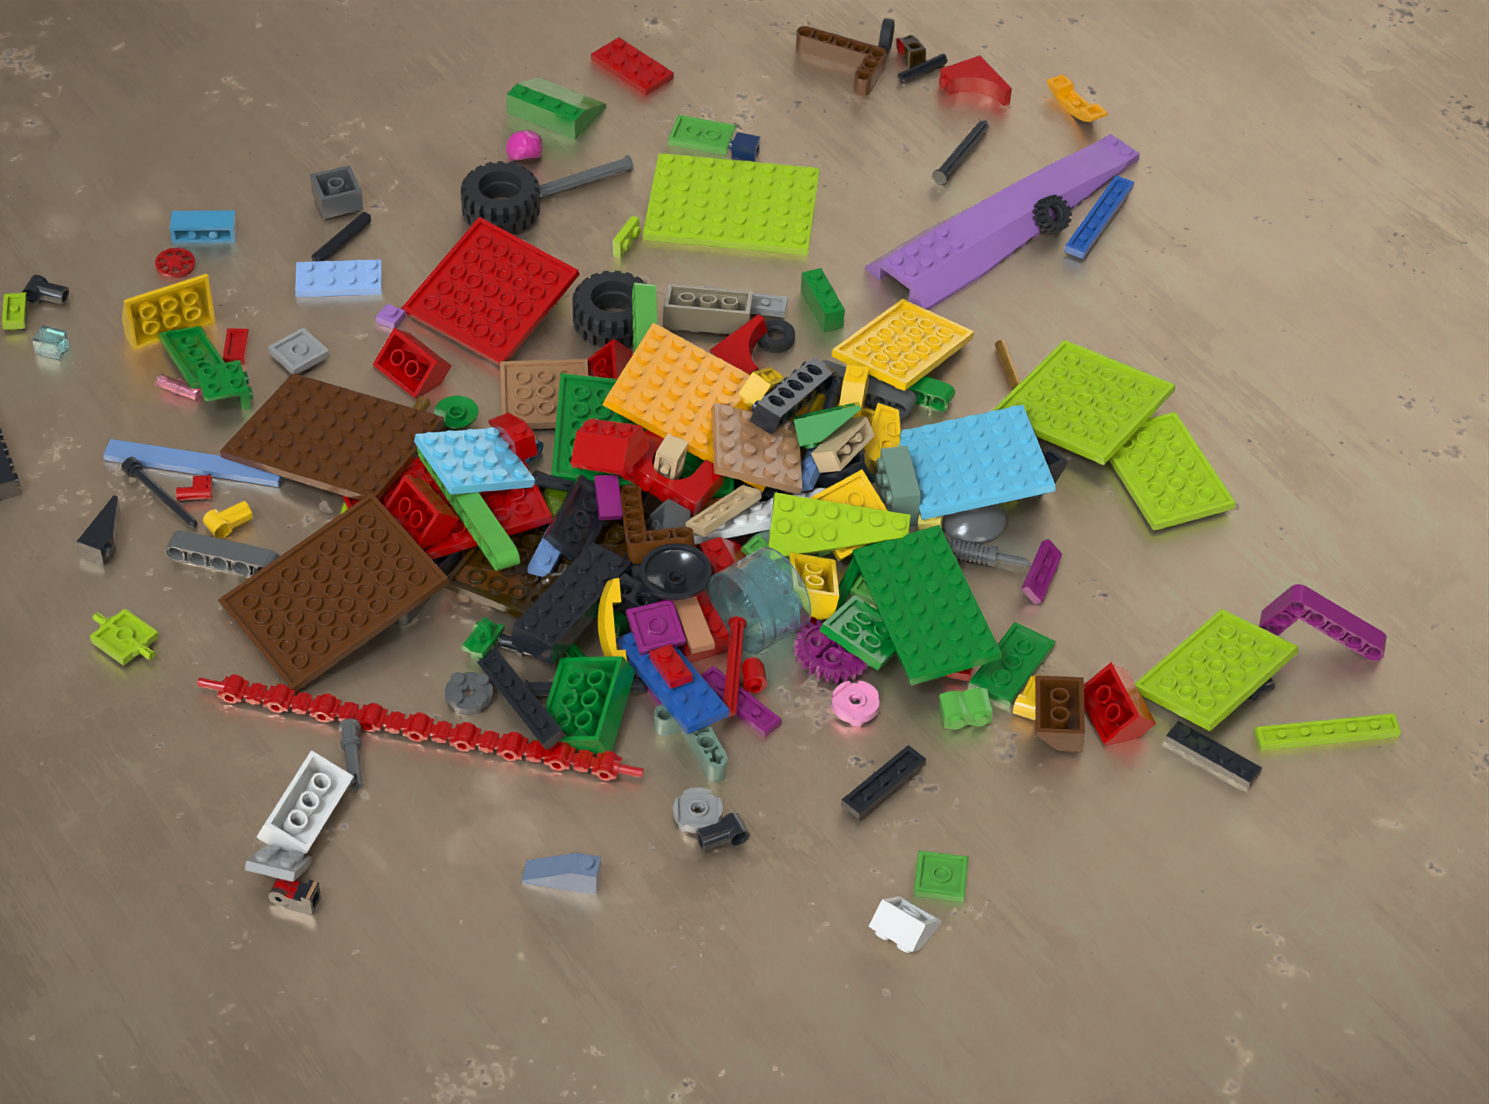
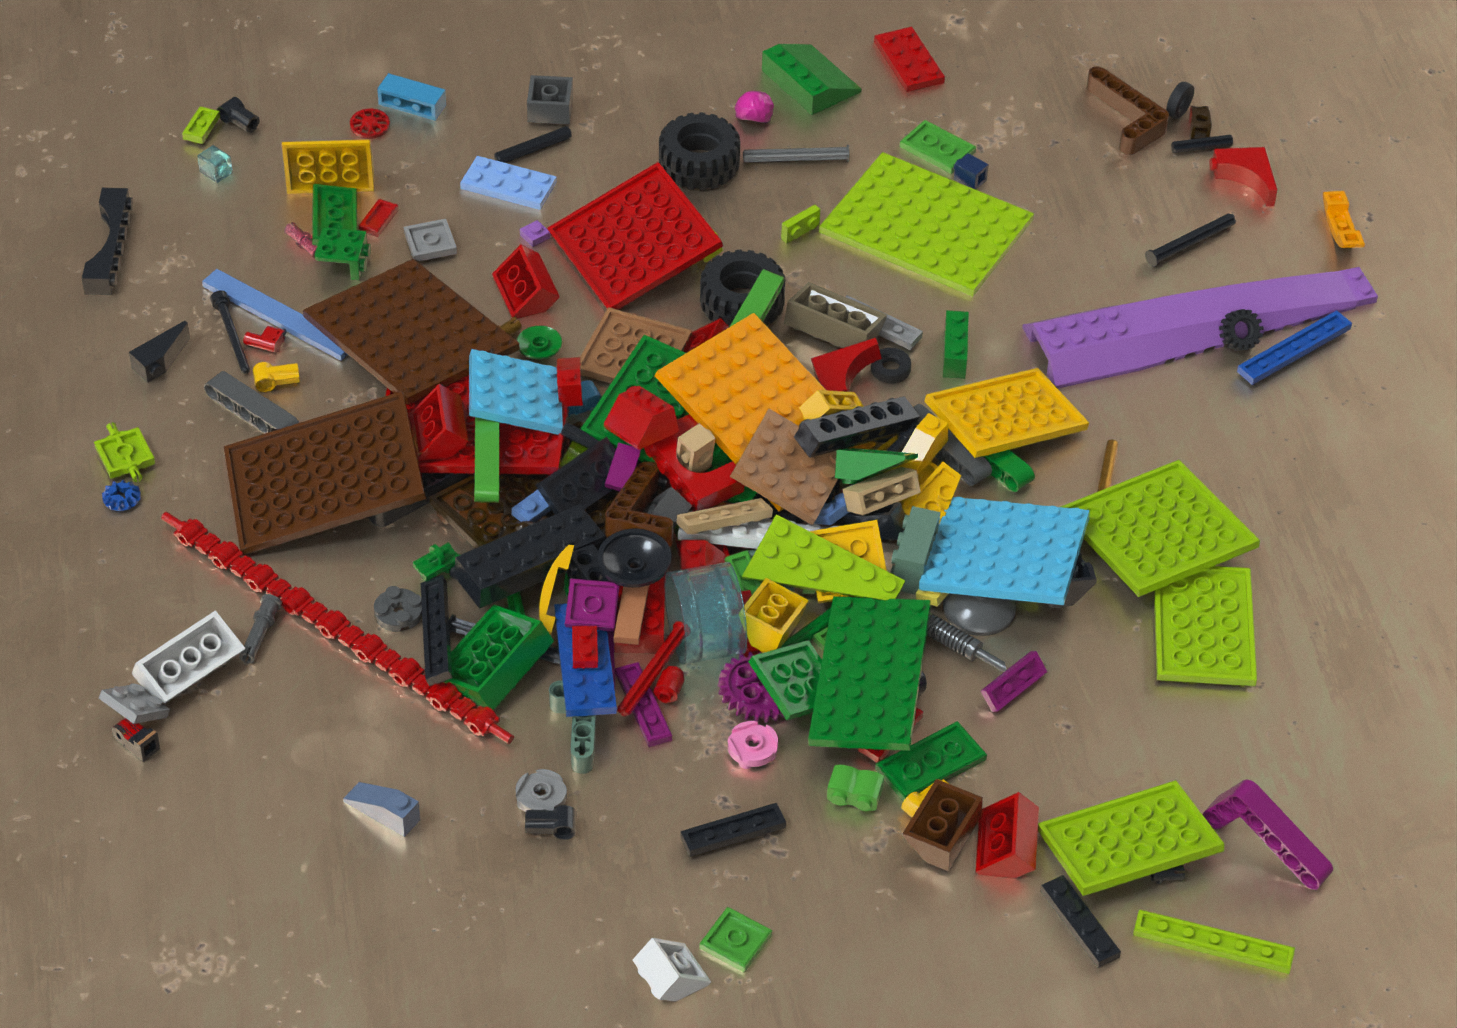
camera: 25 degrees right, 0 degrees up
none -> blue gear [102,480,141,511]

